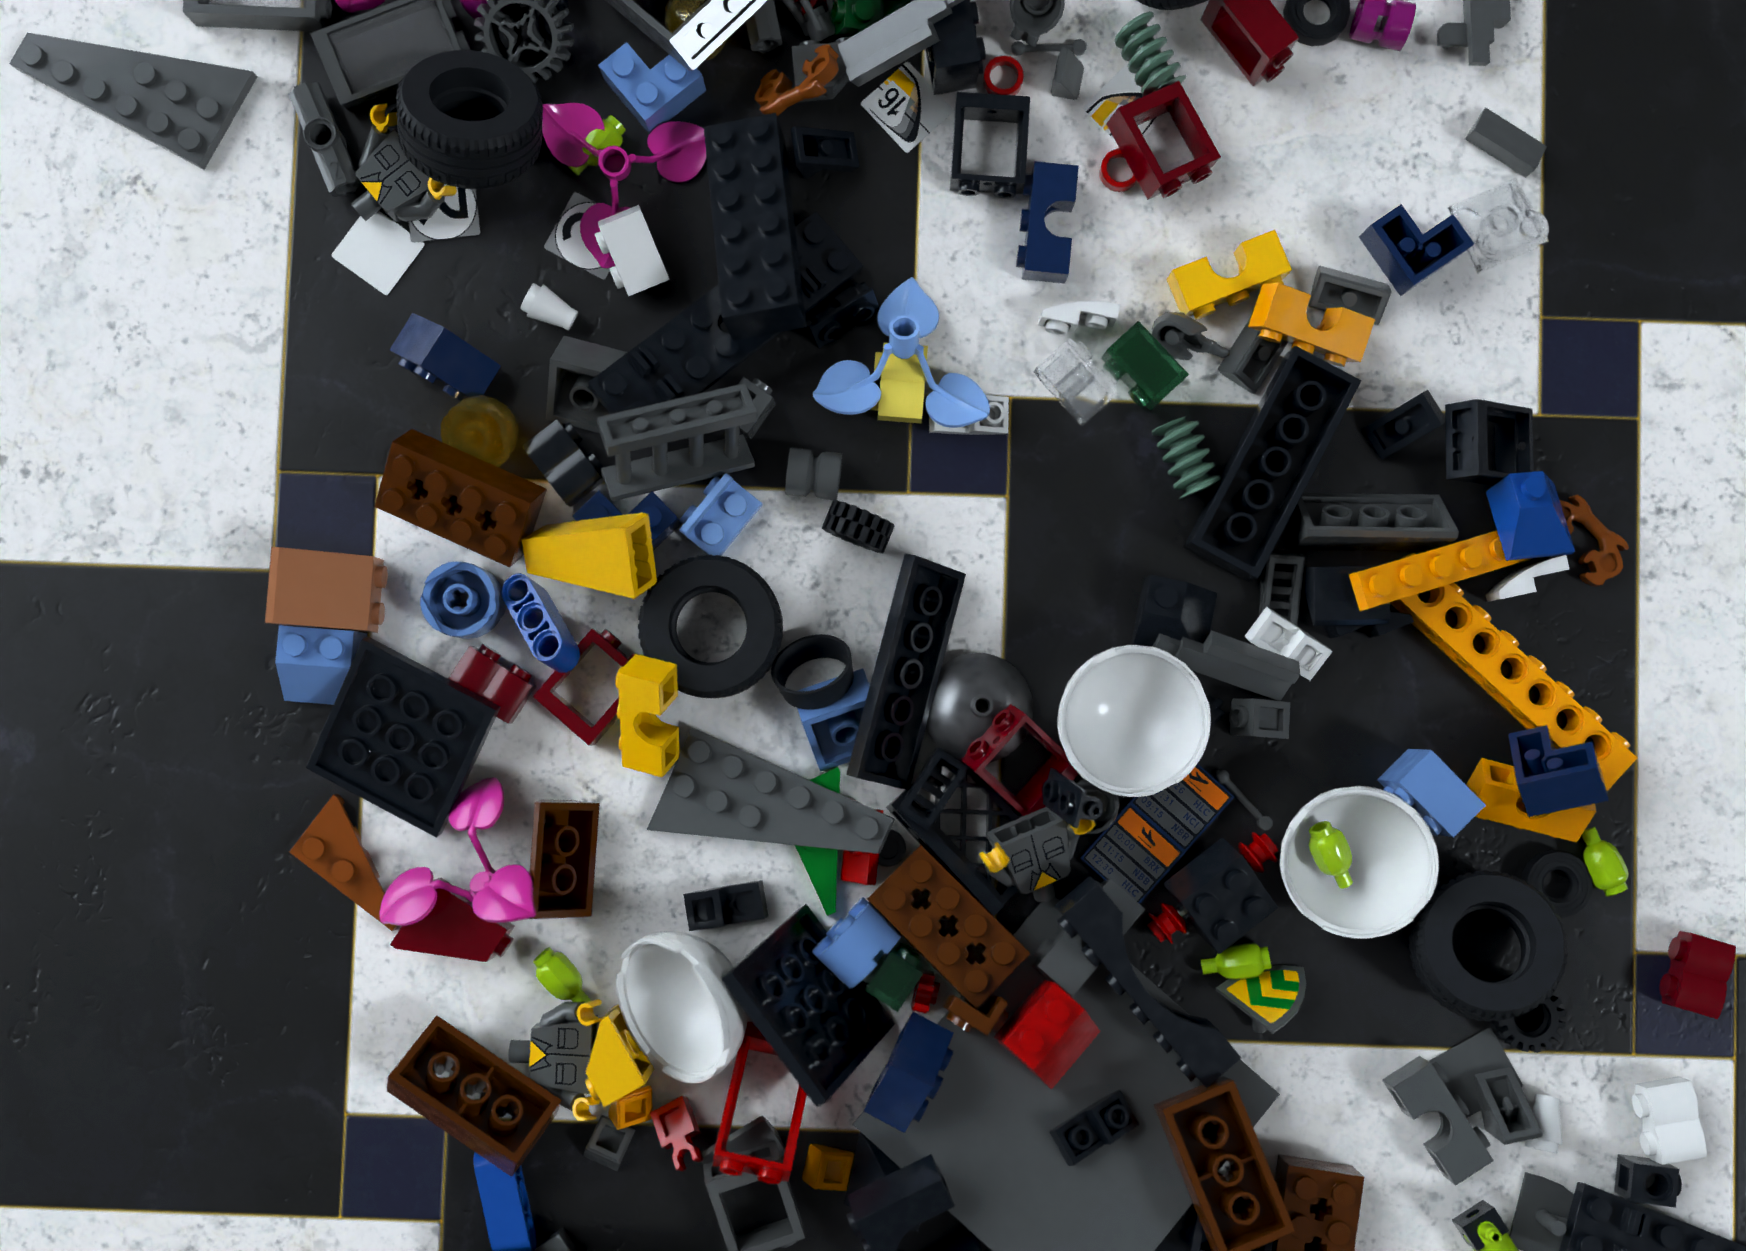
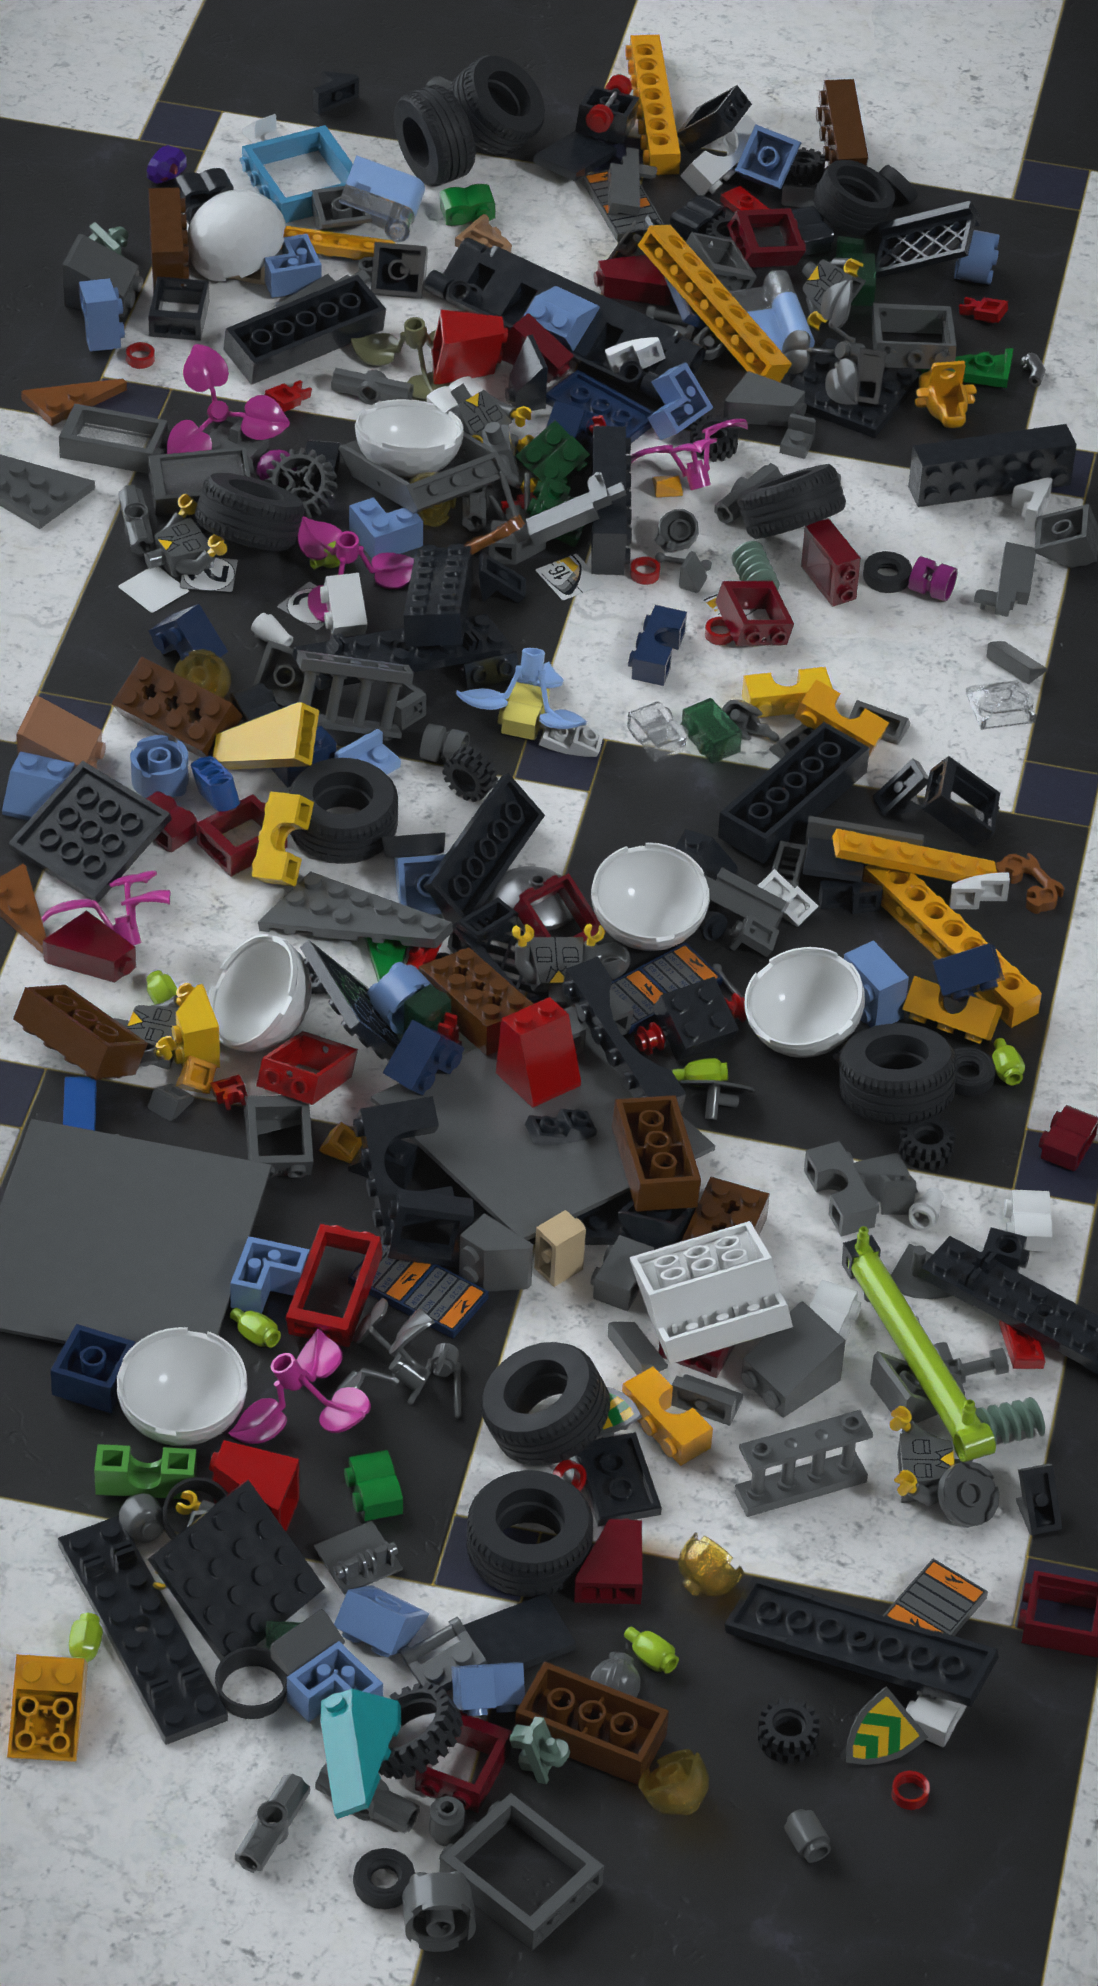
camera: 10 degrees right, 40 degrees down
reddish brown slope [528,799,600,919] -> none
reddish brown bracket [942,993,1009,1036] -> none
black window [950,92,1030,198] -> none
white slope [1038,301,1120,335] -> none
black hinge [1042,768,1103,828] -> none
sand green piece [1151,417,1221,500] -> none
lime plant [1308,821,1353,889] -> none
dark blue brick [1359,204,1474,296] -> none
blue slope [1486,471,1575,561] -> none

